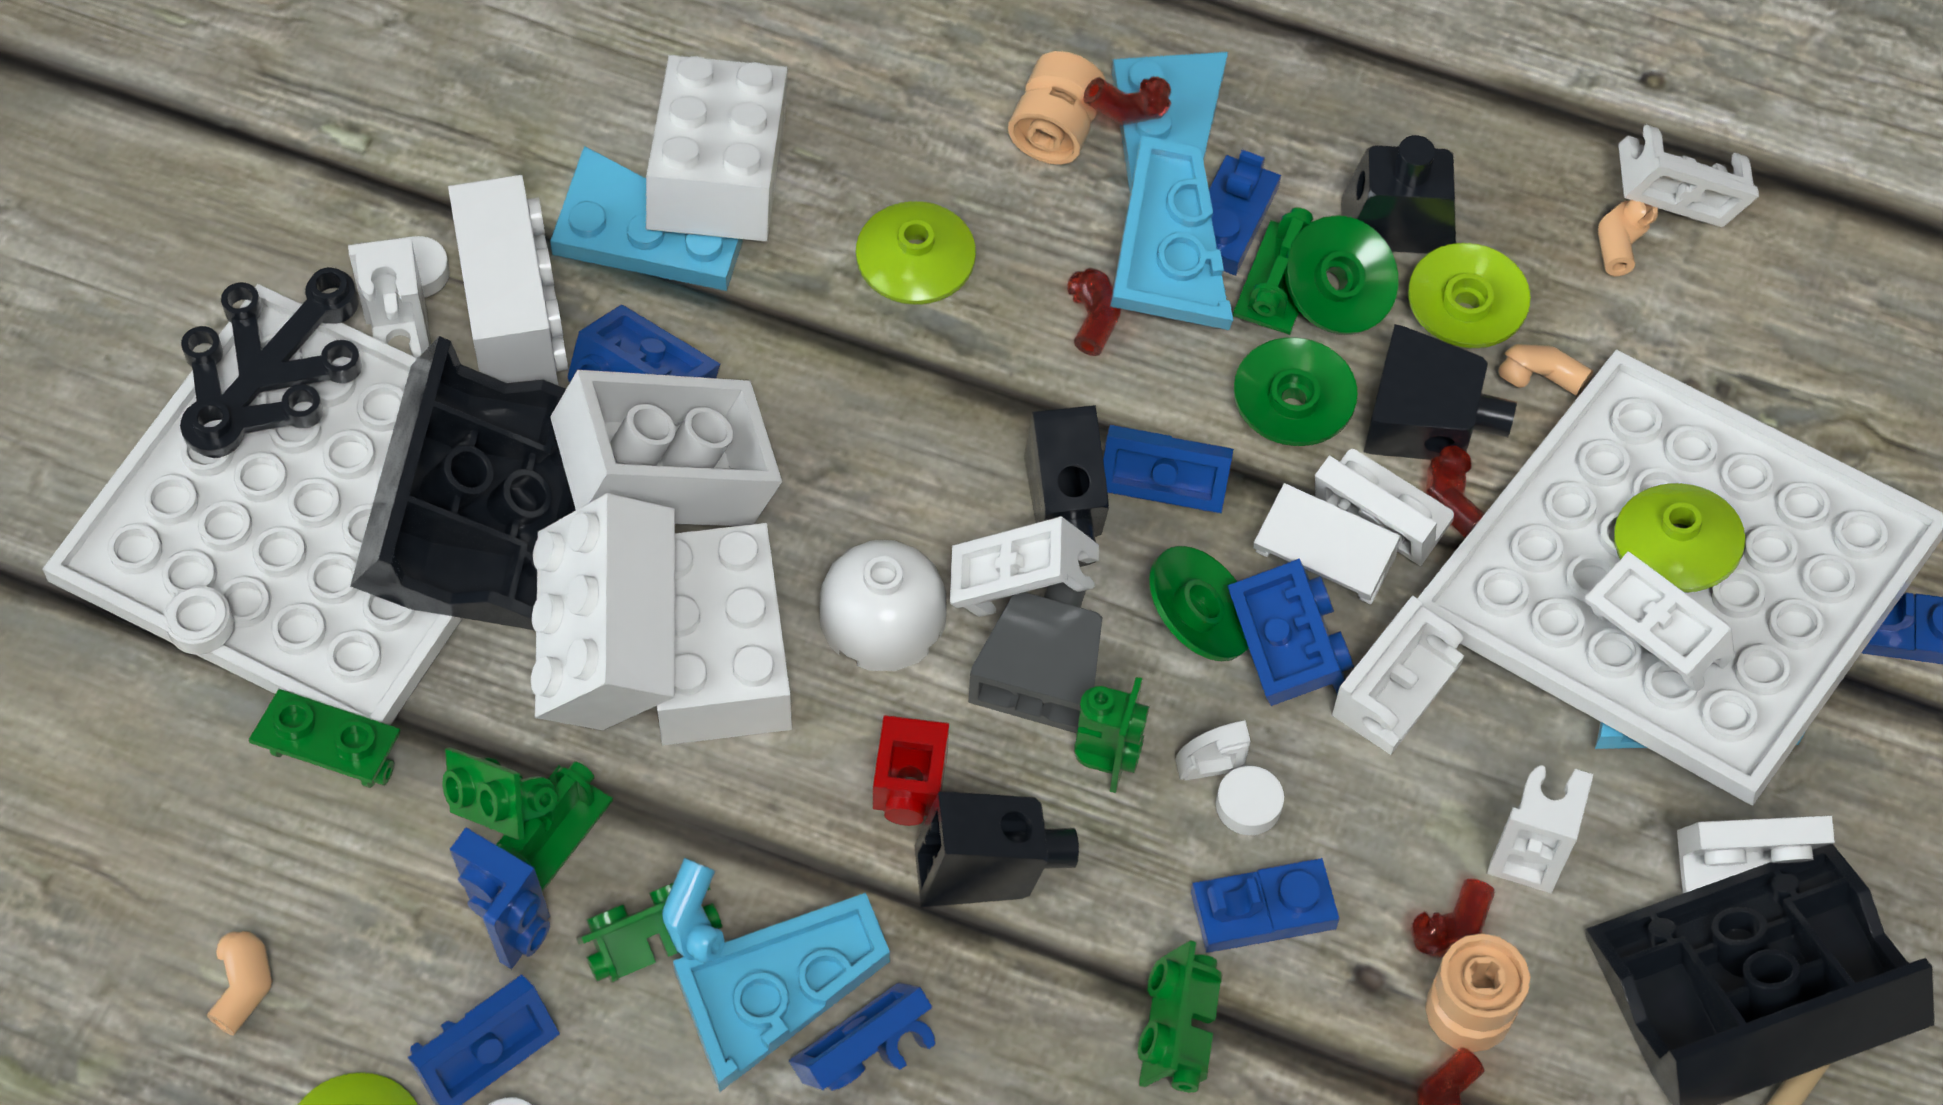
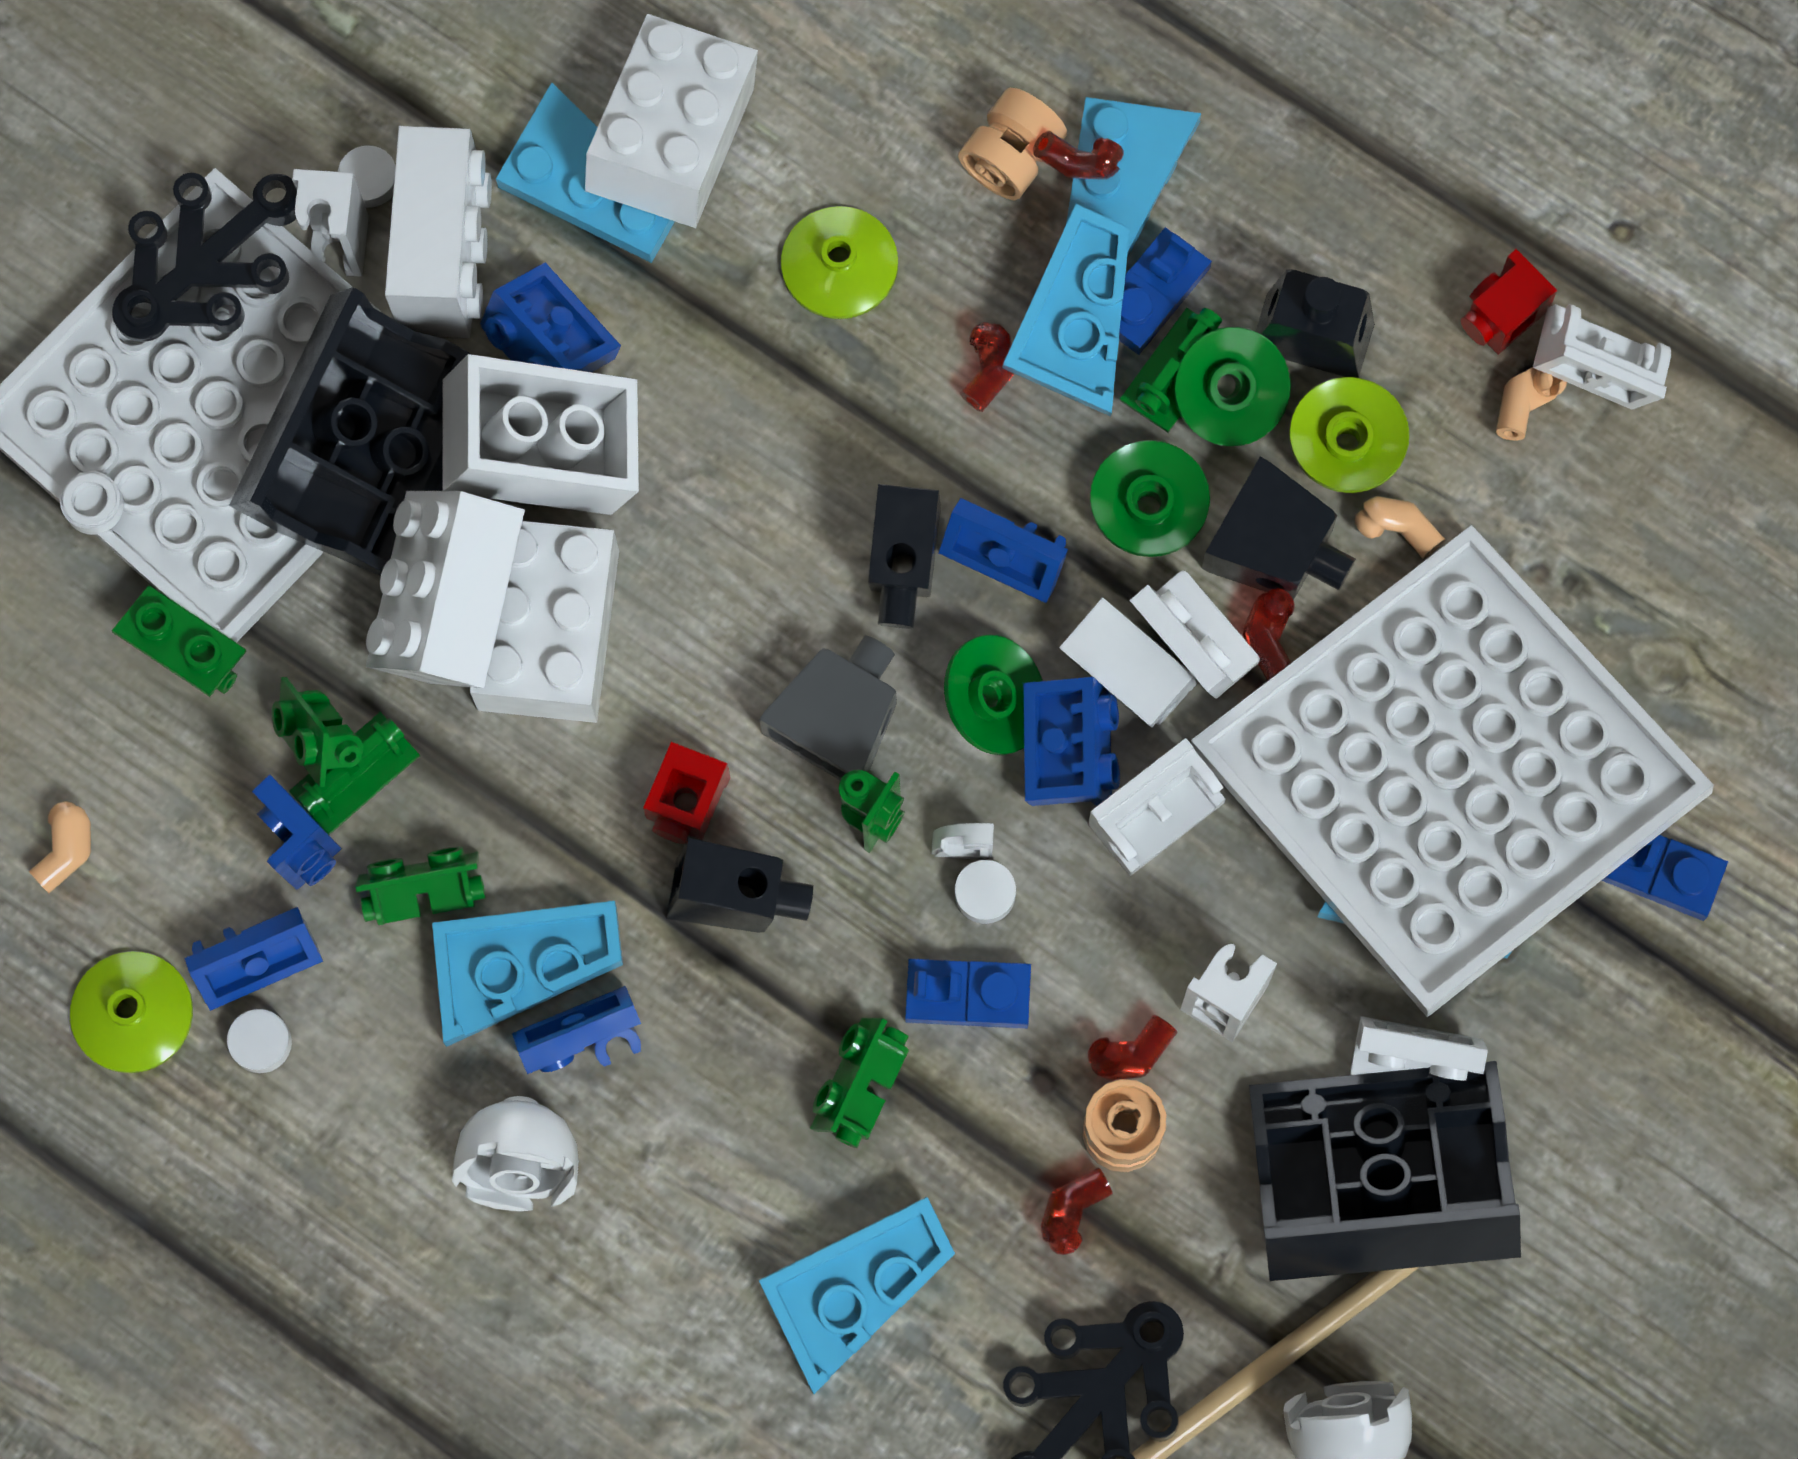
camera: 20 degrees right, 15 degrees up
medium azure arm [662,858,724,963] -> none
white cylinder [820,540,946,671] -> none
white hinge [950,516,1099,617] -> none
white hinge [1584,551,1735,691] -> none
lime dish [1614,483,1745,593] -> none
none -> red brick [1460,249,1557,355]

